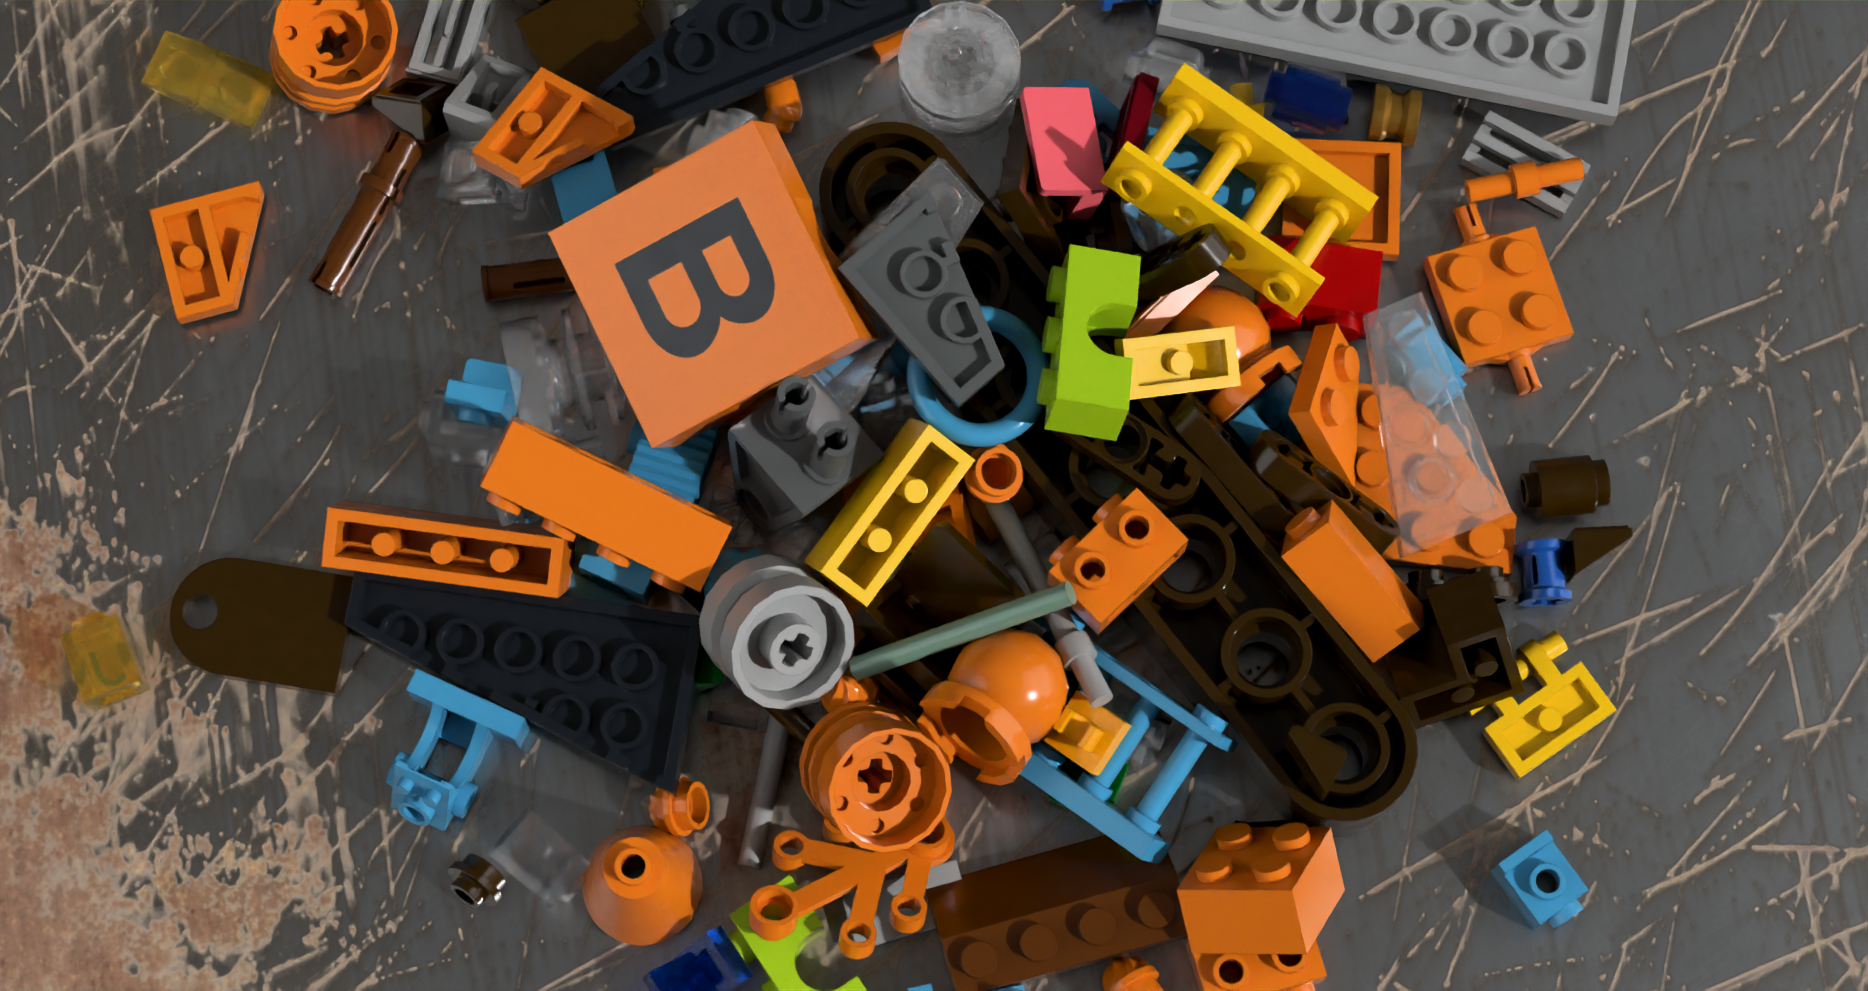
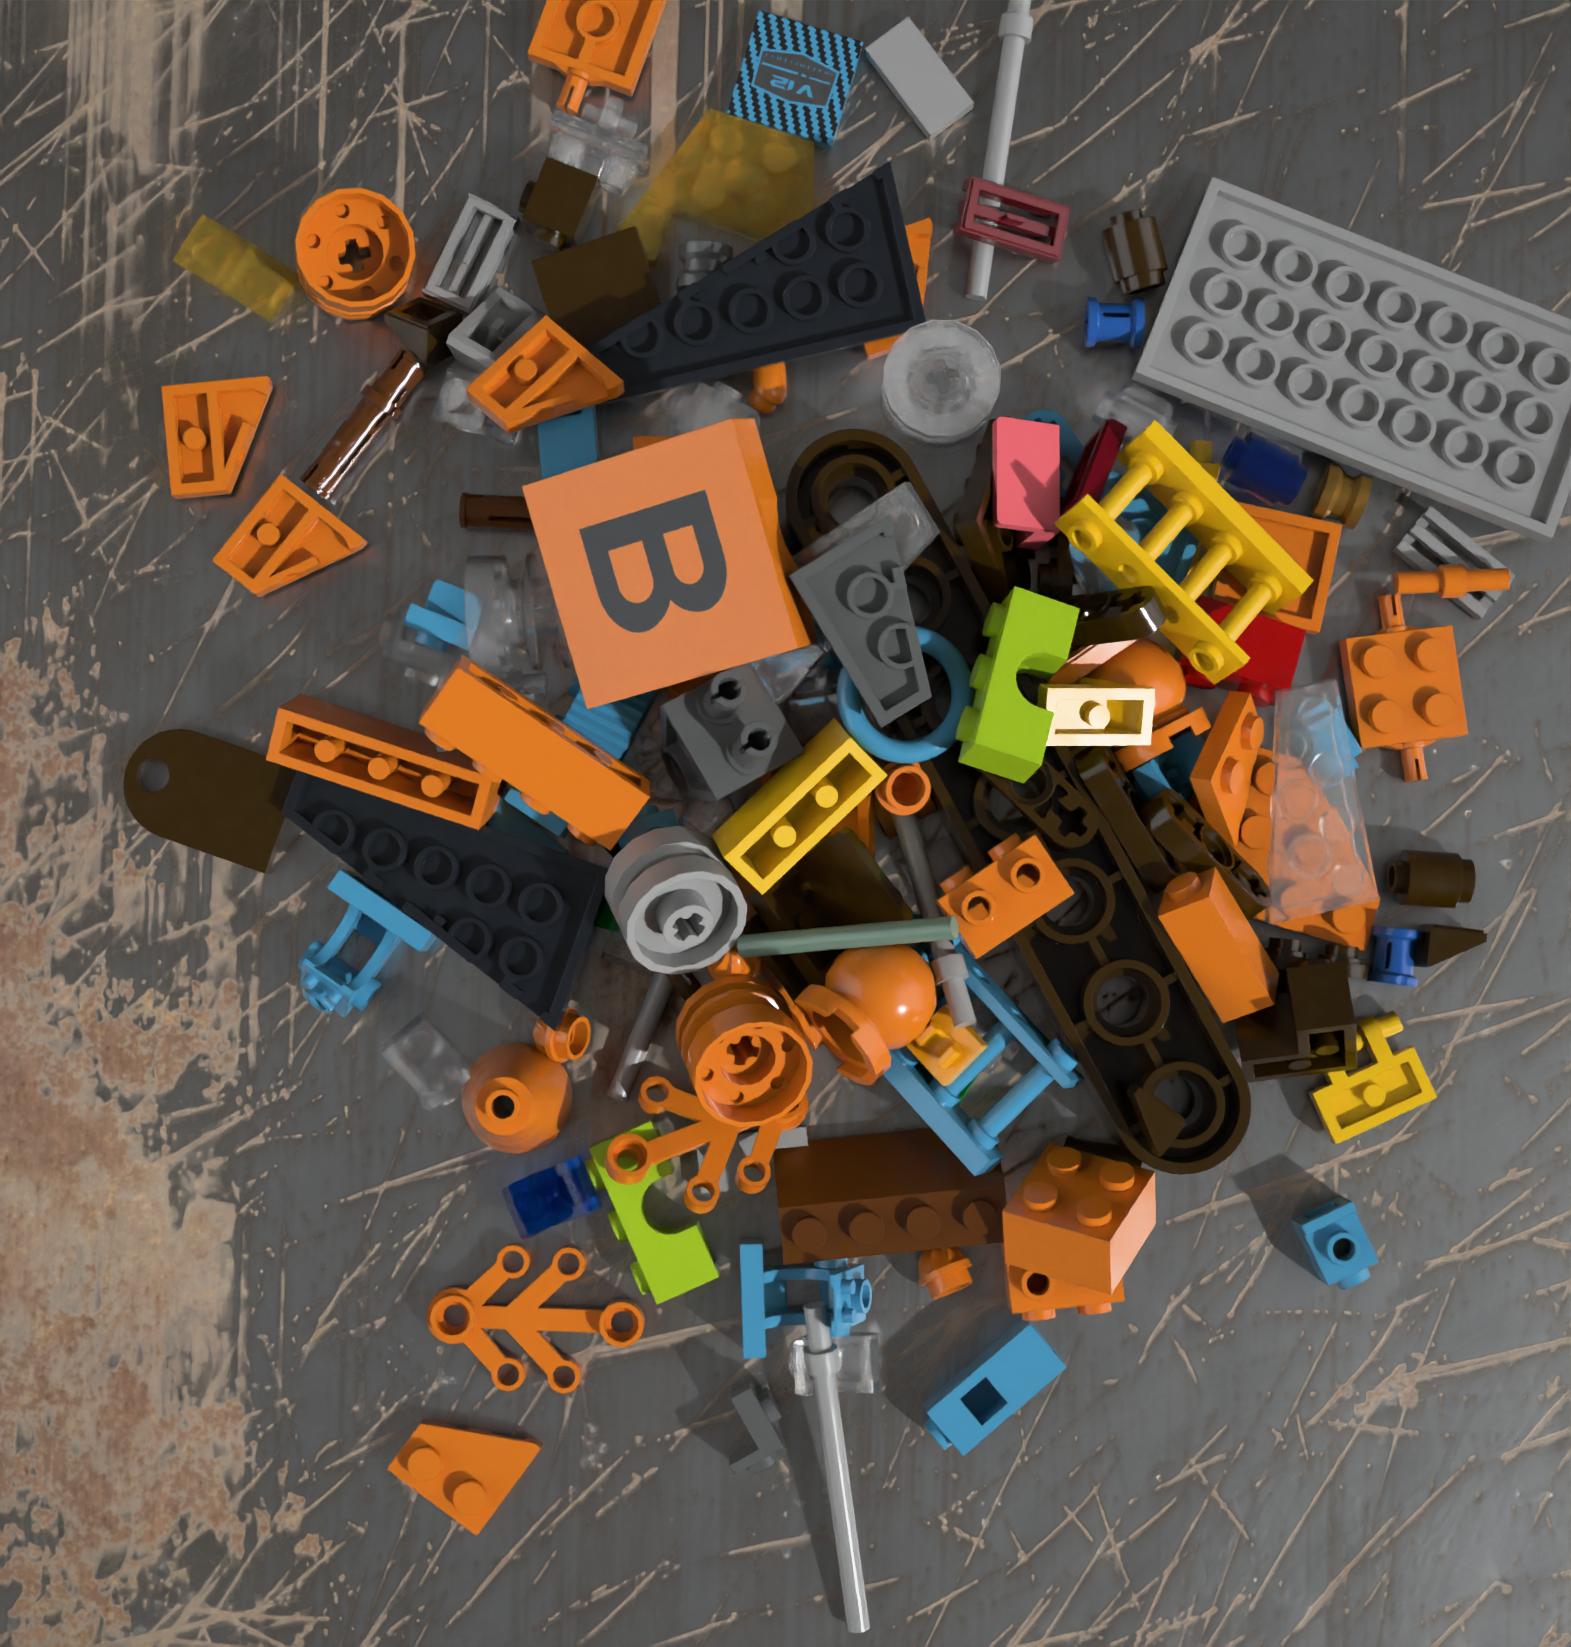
camera: 10 degrees right, 10 degrees up
clear yellow brick [59,612,151,712] -> none
dark brown plate [448,853,506,909] -> none
none -> orange wing [212,474,368,597]

